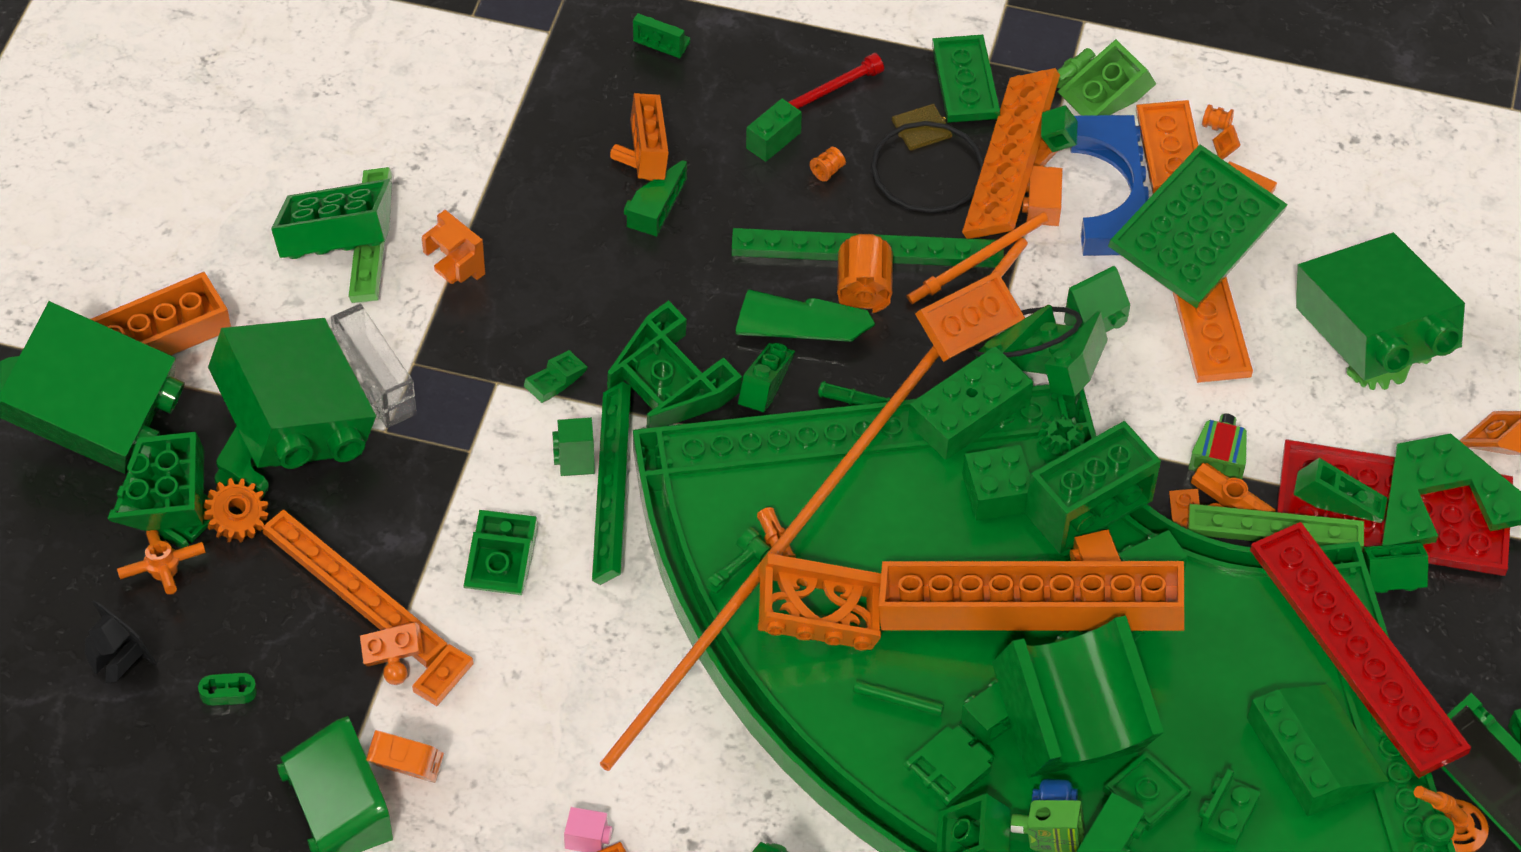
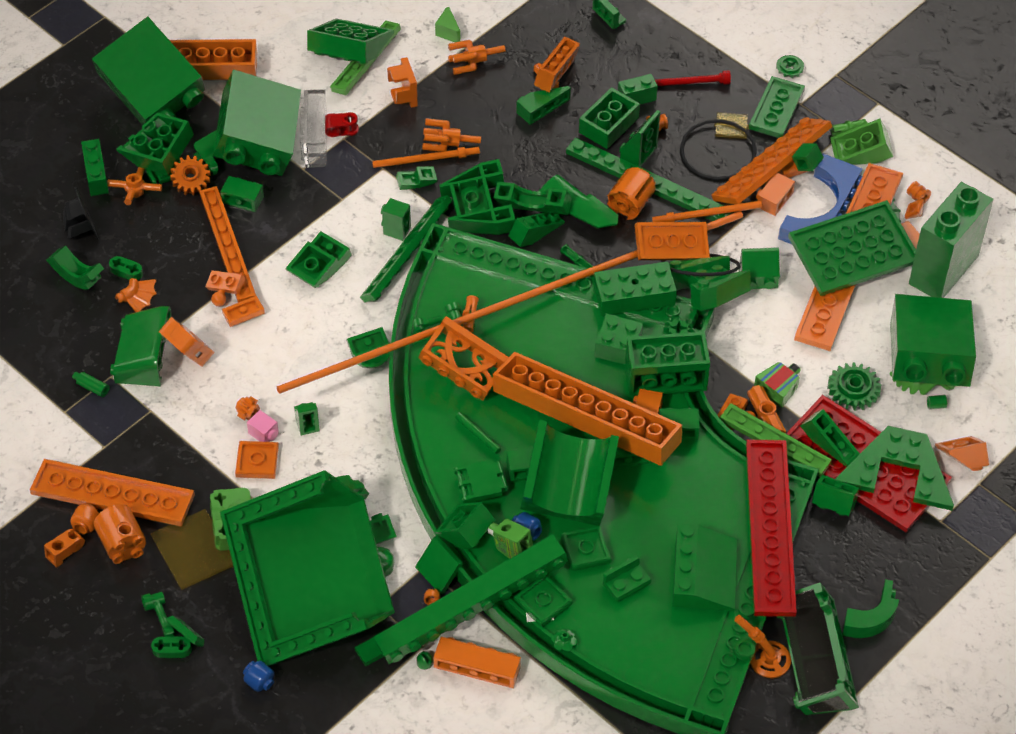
camera: 30 degrees right, 0 degrees up
none -> green arch [46,246,104,289]
none -> green arch [81,139,109,196]
none -> orange arm [115,278,157,312]
none -> green brick [220,176,264,212]
none -> orange gear [235,396,260,421]
none -> green arch [294,402,320,436]
none -> red piece [324,112,359,137]
none -> green slope [346,327,390,368]
none -> orange bar [372,147,480,168]
none -> orange plant [422,118,481,152]
none -> bright green slope [435,7,460,42]
none -> orange plant [448,40,506,75]
none -> green arch [494,182,572,215]
none -> green brick [579,87,640,149]
none -> green slope [619,110,660,167]
none -> green gear [776,55,804,78]
none -> green gear [827,362,882,411]
none -> green brick [909,181,994,298]
none -> green hinge [927,395,947,409]

